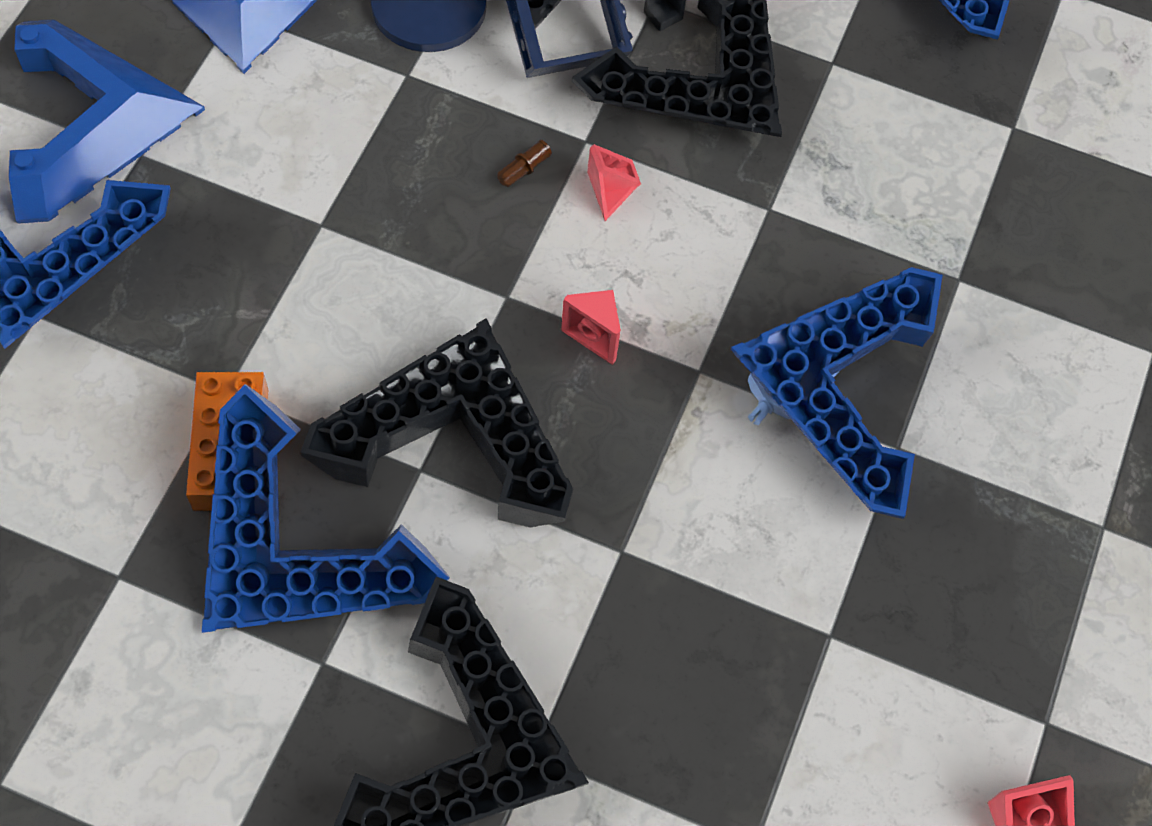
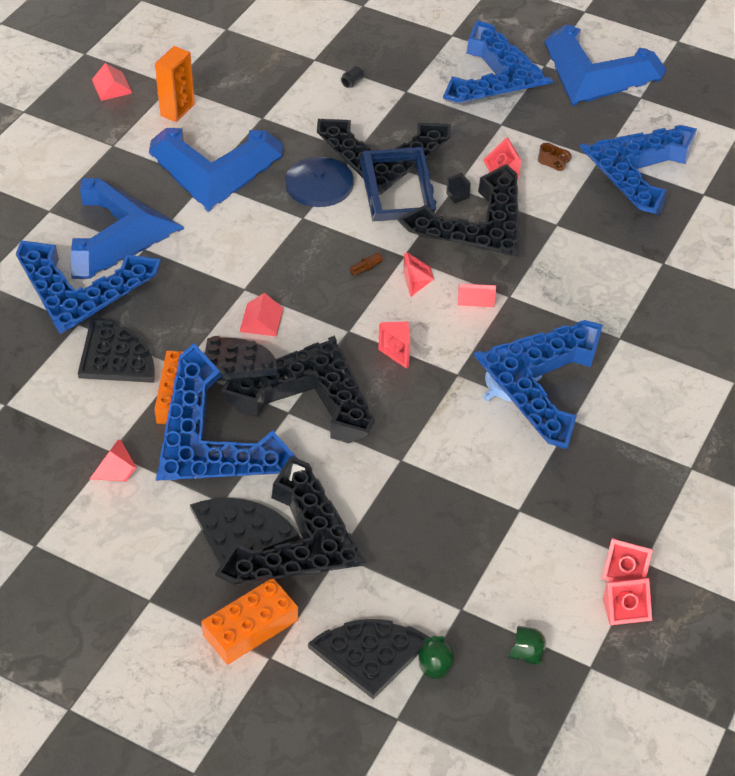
camera: 10 degrees right, 15 degrees down
none -> black plate [78,318,155,383]
none -> coral slope [90,440,136,482]
none -> black plate [190,498,299,565]
none -> black plate [204,336,278,381]
none -> coral slope [240,293,283,336]
none -> coral slope [458,284,496,307]
none -> coral slope [602,538,653,582]

